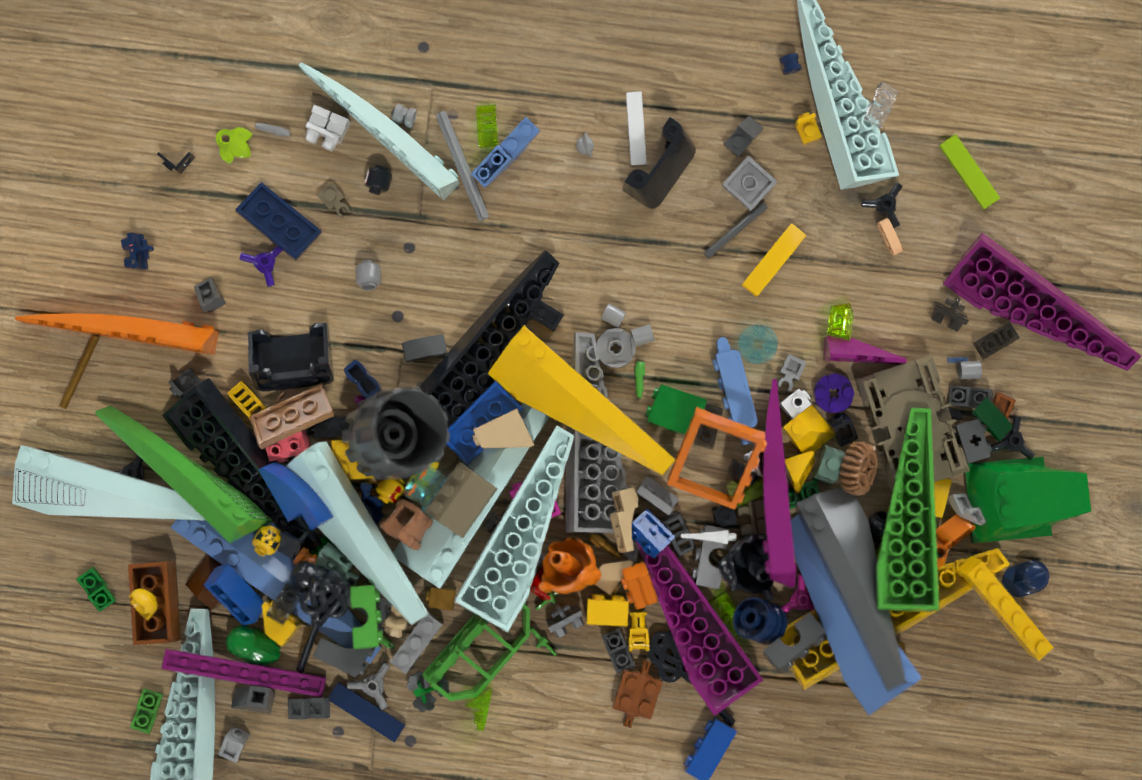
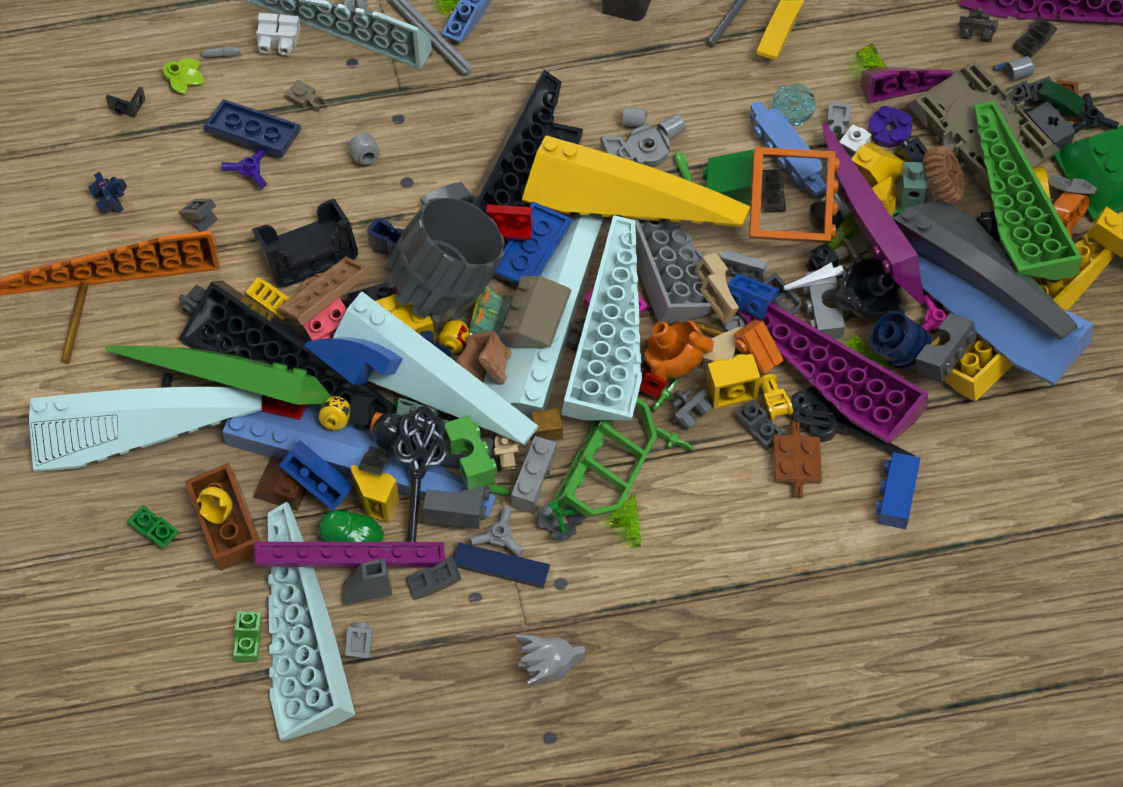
camera: 15 degrees left, 25 degrees down
black head [364,165,392,195] -> none
tan slope [472,409,535,448] -> none
none -> red bracket [486,204,533,240]

